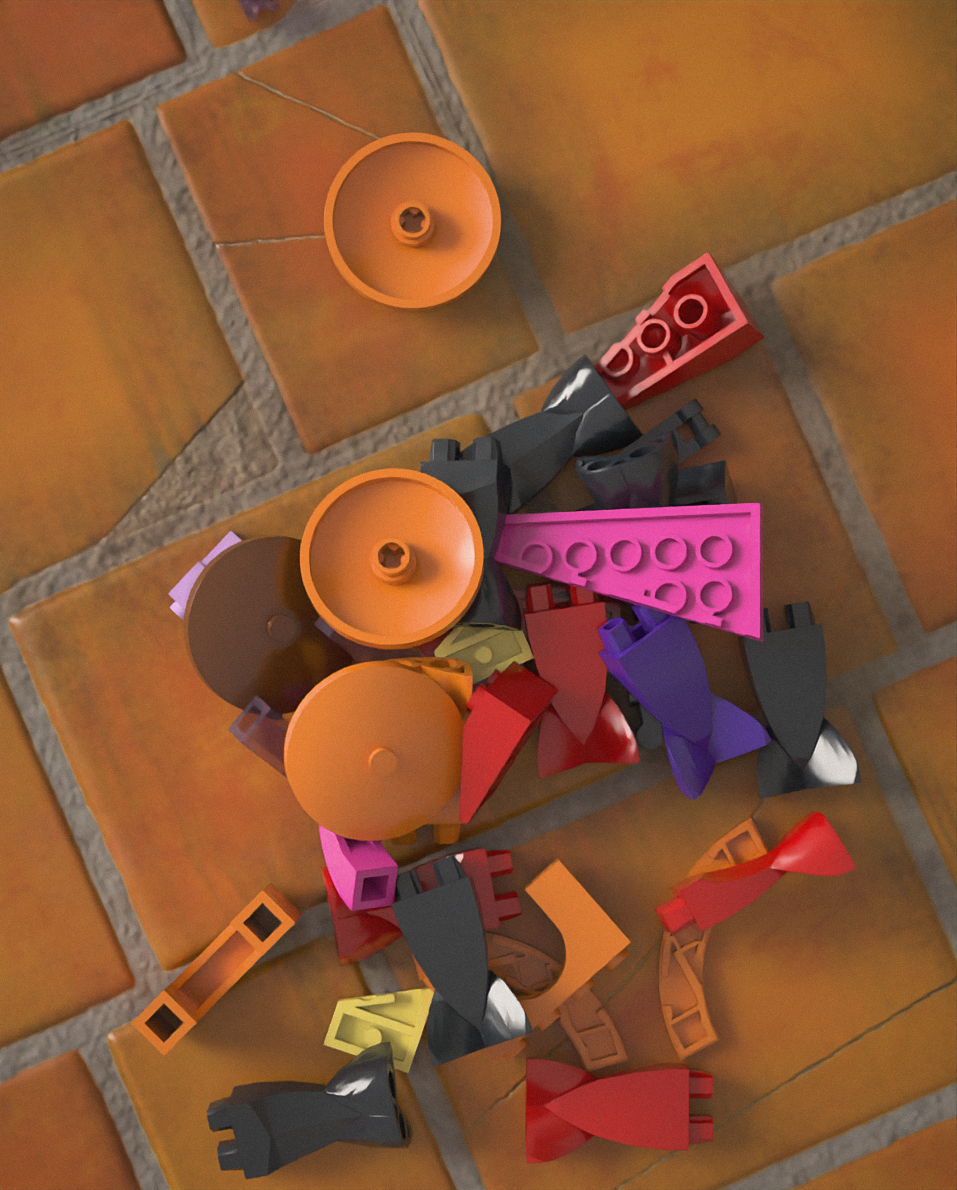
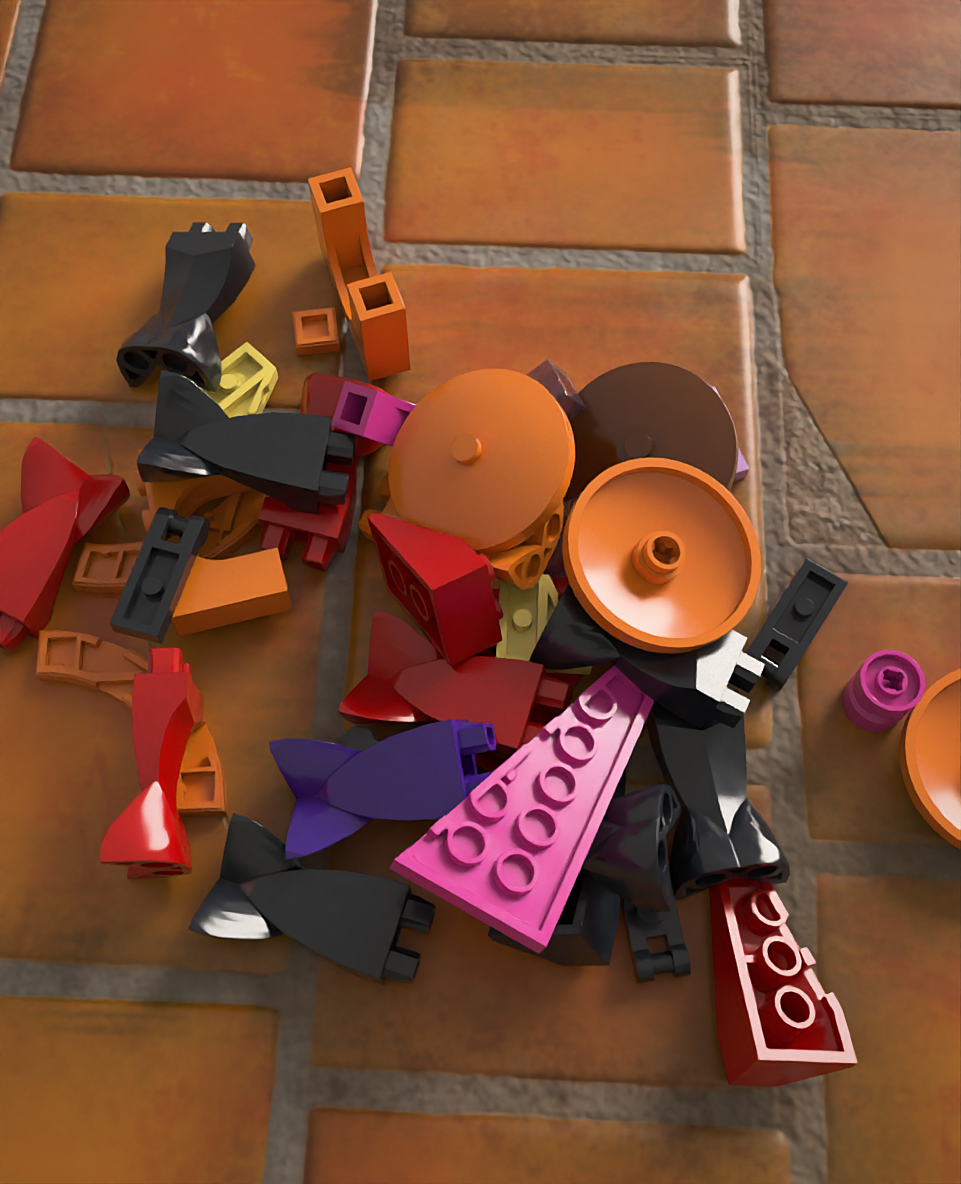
camera: 120 degrees right, 20 degrees down
none -> black plate [110,507,210,644]
none -> orange tile [292,307,340,356]
none -> black plate [746,559,849,692]
none -> dark pink wheel [842,650,926,732]

